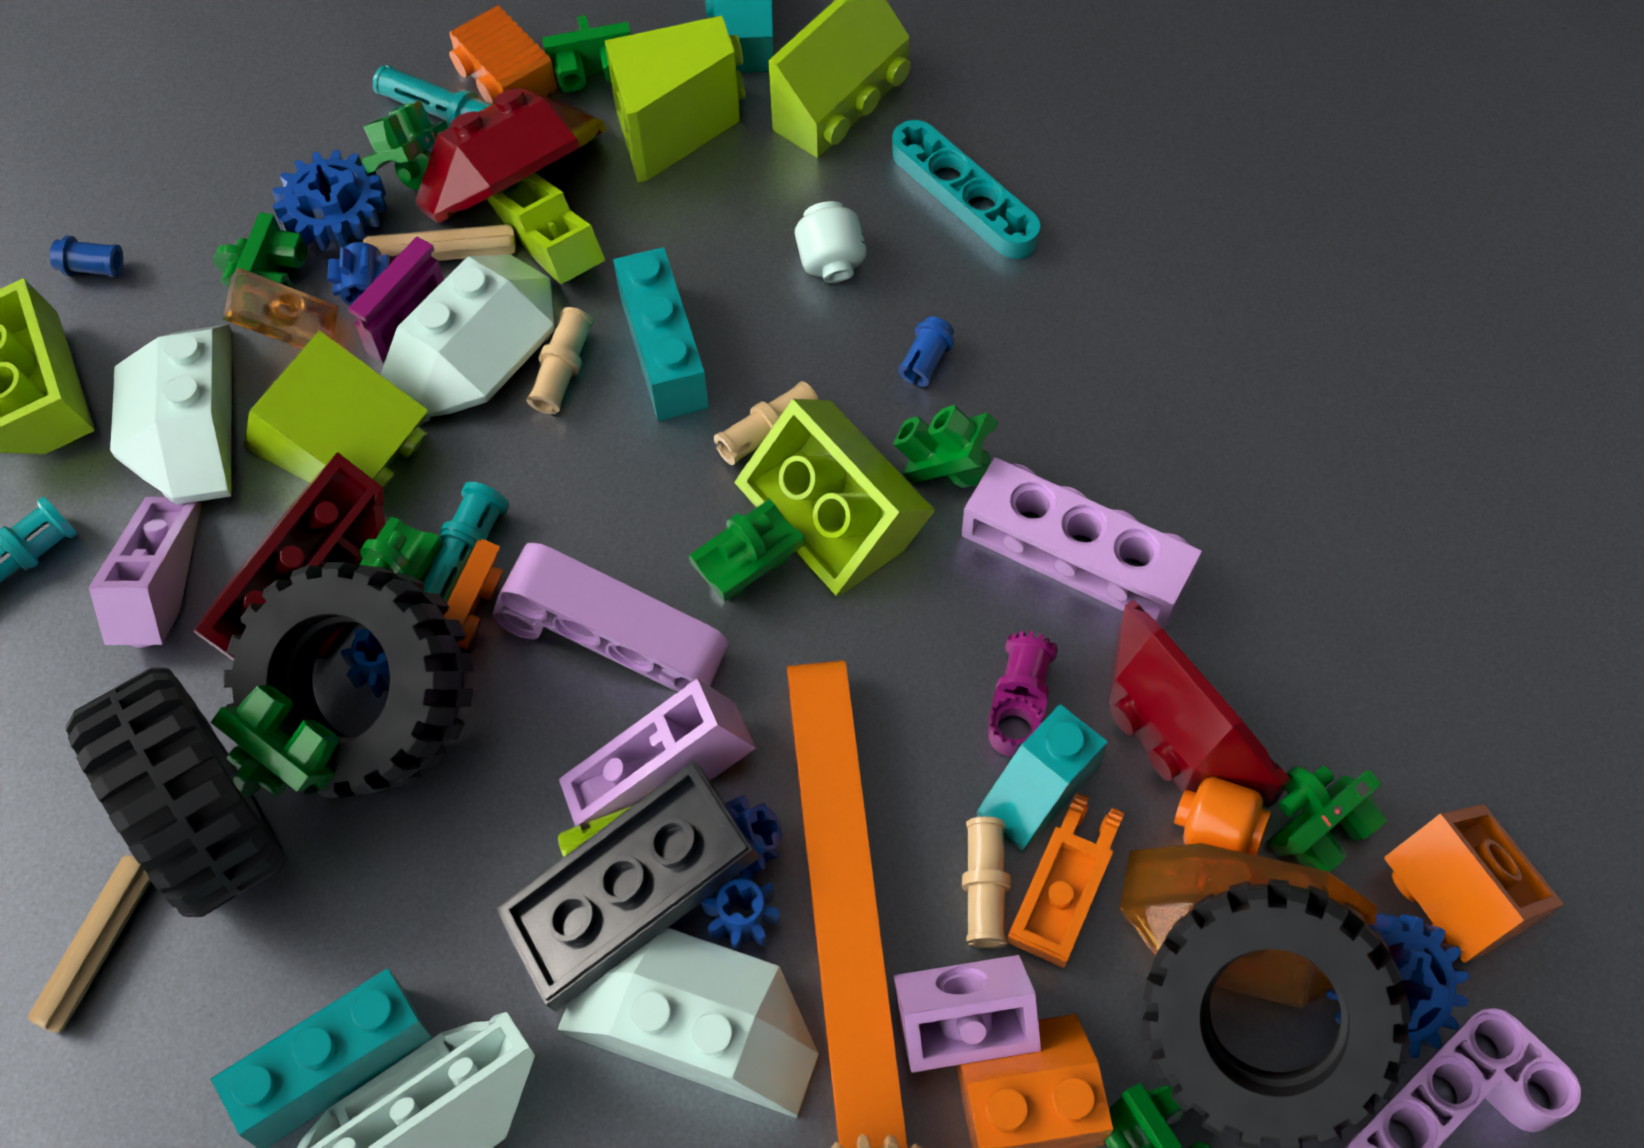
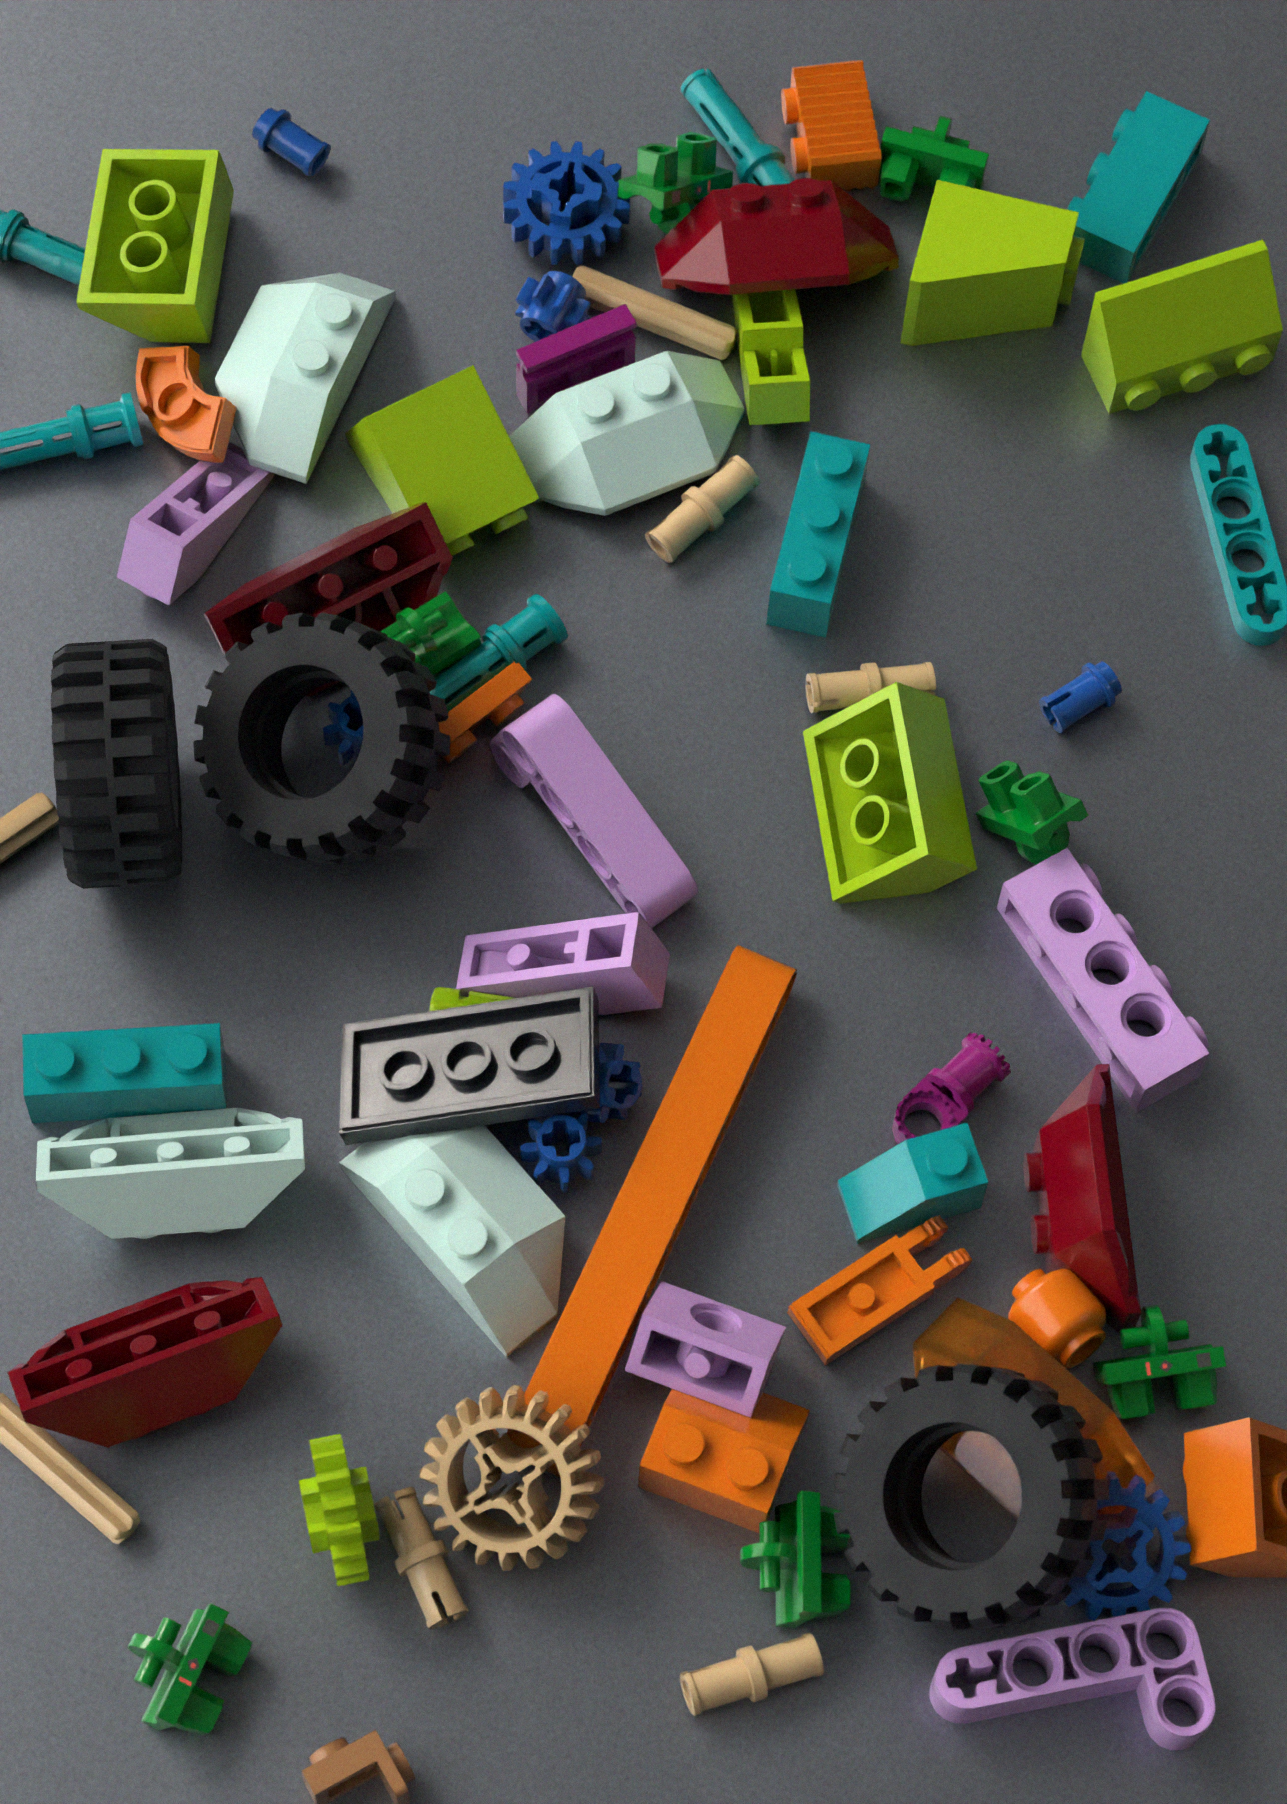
camera: 25 degrees right, 5 degrees up
green hips [210,685,339,798] -> none
green hips [213,212,308,319] -> none
clear orange plate [223,267,339,349] -> none
green hips [689,498,805,602] -> none
light aqua head [795,201,867,283] -> none
tan pin [962,817,1011,949] -> none
none -> orange tile [136,346,237,463]

